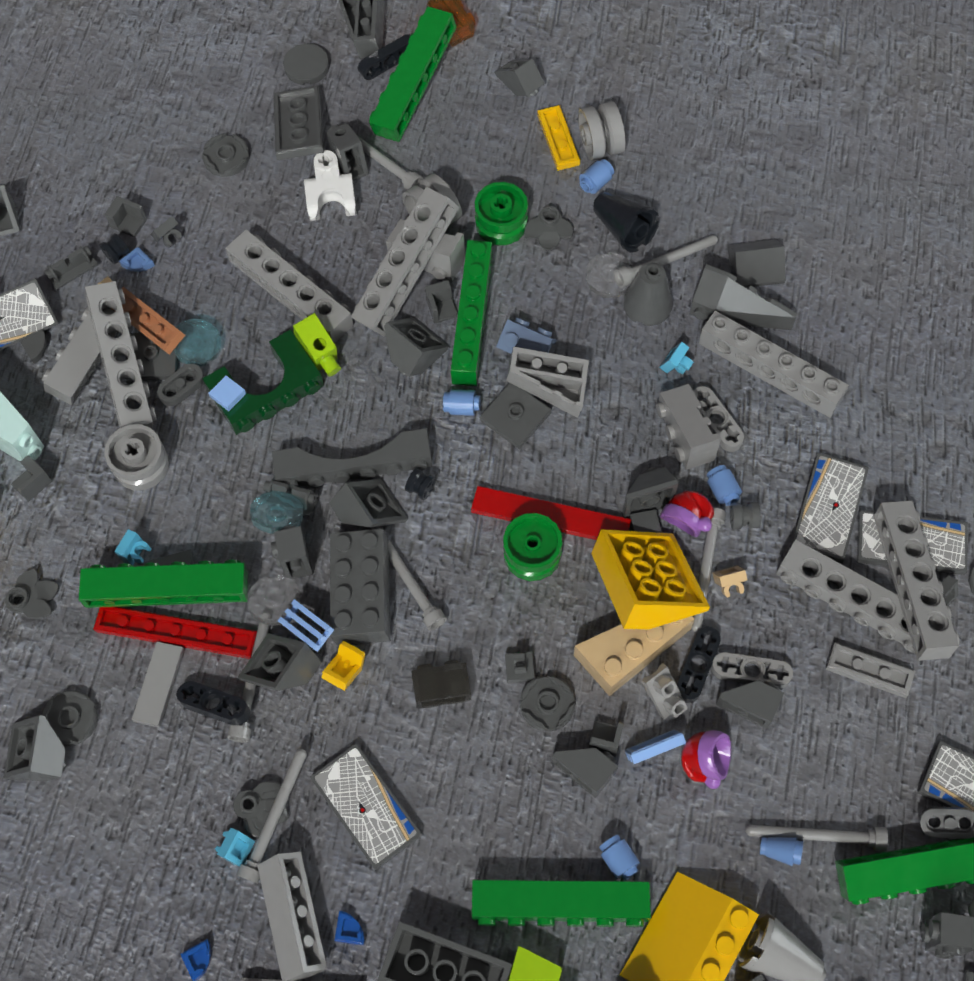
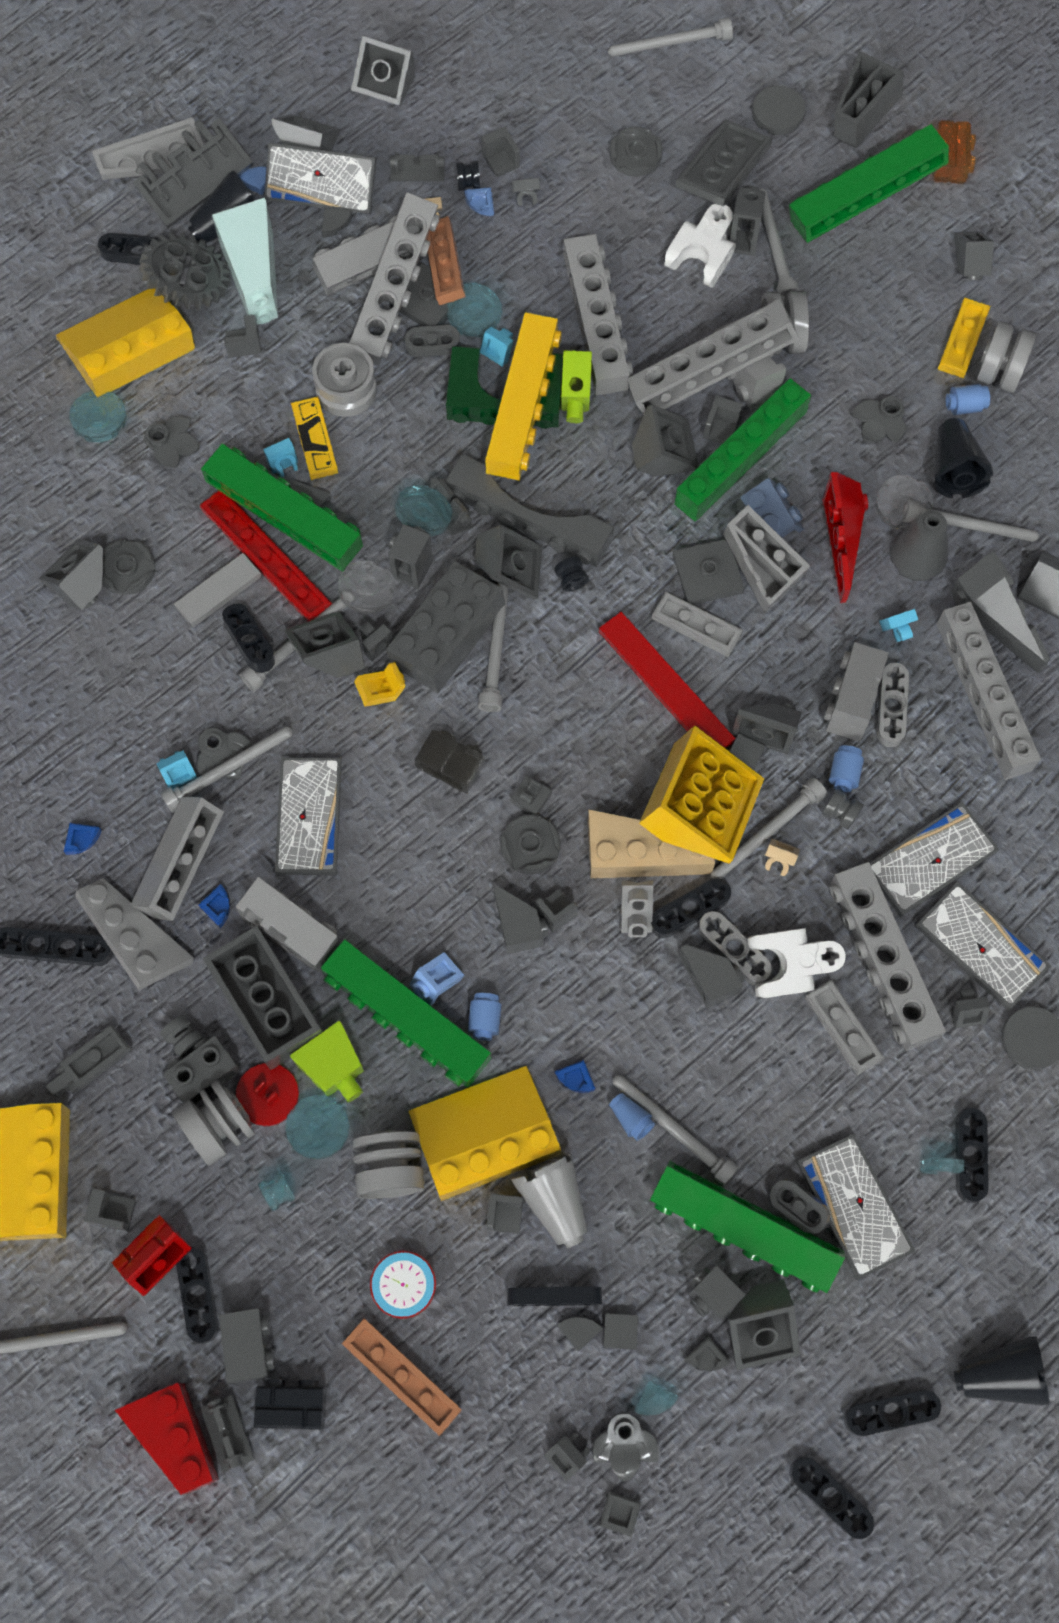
camera: 35 degrees right, 5 degrees up
light blue tile [208,376,246,412] -> none
light blue tile [278,599,334,652] -> none
black beam [357,34,411,80] -> none
medium blue brick [443,389,481,416] -> none
green wheel [474,182,528,246] -> none
green wheel [503,513,562,581] -> none
light blue tile [625,730,686,764] -> none
piece [660,490,714,537] -> none
medium lavender piece [681,730,731,789] -> none
light grey brick [874,501,960,661] -> none
none -> light grey wedge [236,877,340,973]
none -> yellow tile [291,397,338,480]
none -> light blue bracket [410,952,464,1006]
none -> medium azure tile [480,326,514,367]
none -> yellow brick [485,312,562,481]
none -> blue tile [554,1060,595,1093]
none -> light grey piece [608,17,733,57]
none -> light grey tile [652,592,743,657]
none -> white piece [747,928,846,998]
none -> red wedge [822,472,868,603]

